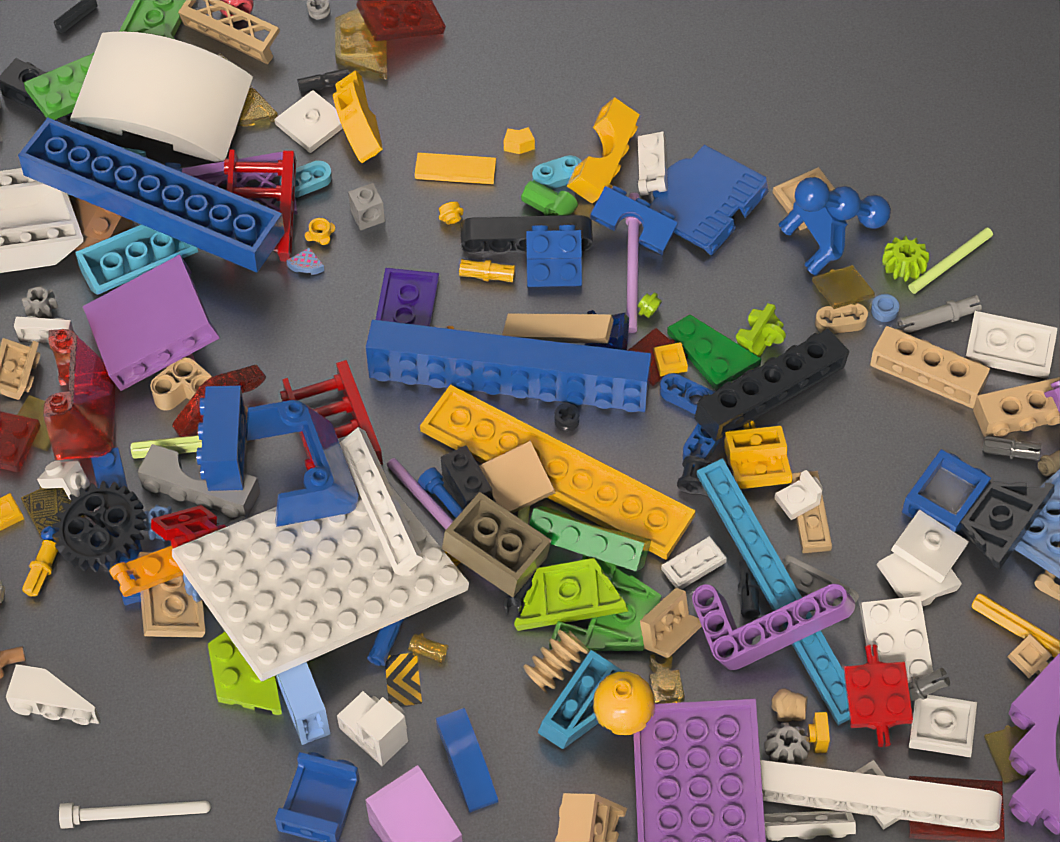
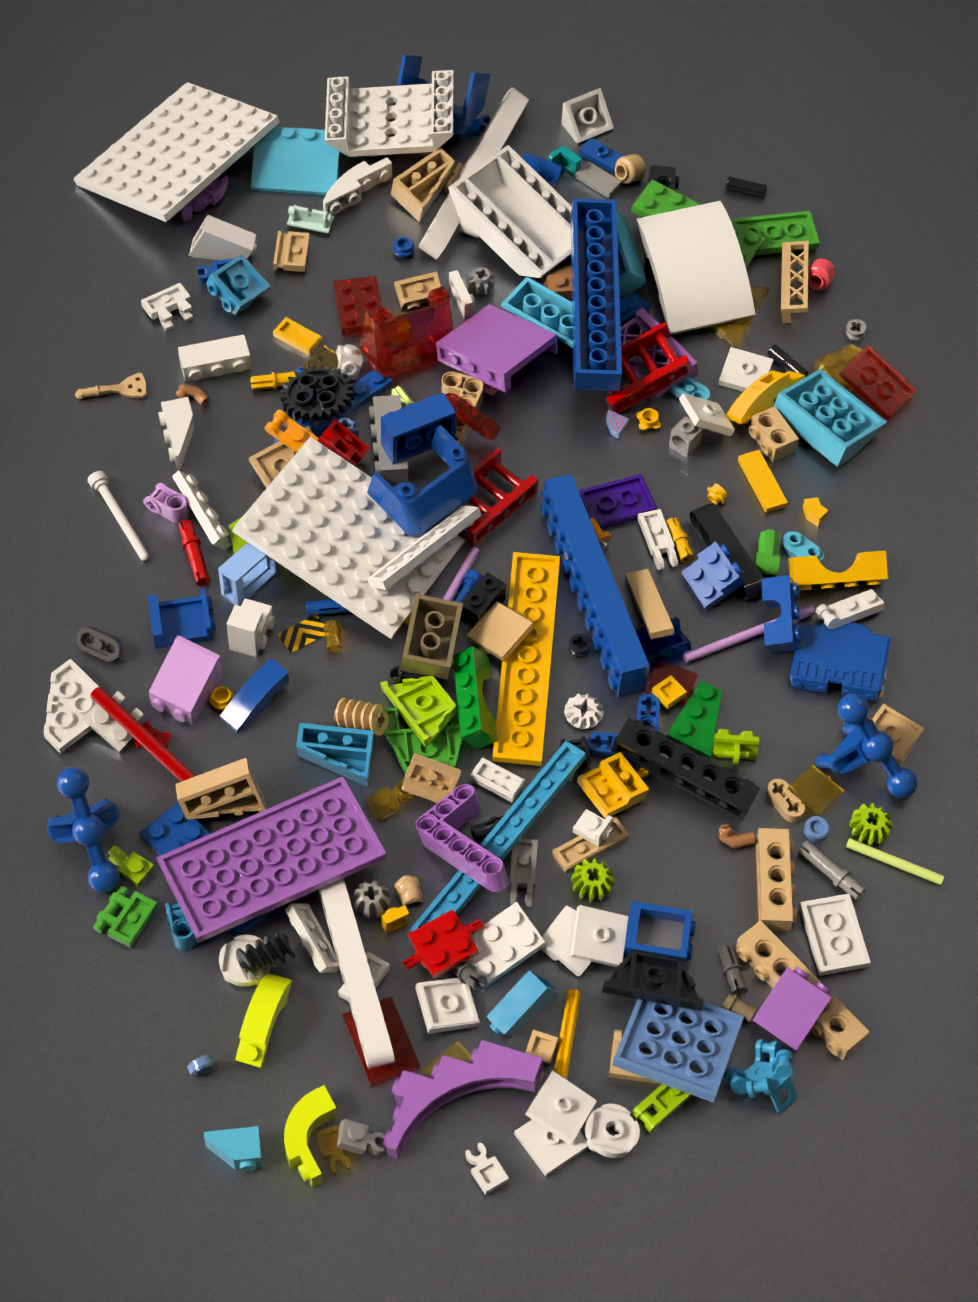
camera: 60 degrees right, 0 degrees up
yellow cylinder [593,671,655,735] -> none
lime plate [638,292,662,318] -> none
none -> lavender piece [143,483,189,524]
none -> white plate [172,471,232,551]
none -> red pin [178,520,211,586]
none -> yellow plate [209,686,234,710]
none -> dark azure slope [486,970,560,1037]
none -> white gear [564,693,603,729]
none -> lime gear [571,858,615,903]
none -> white hinge [637,509,678,570]
none -> white plate [679,393,735,436]
none -> medium nougat arm [718,824,755,848]
none -> tan brick [749,406,799,462]
none -> medium azure slope [773,369,887,467]

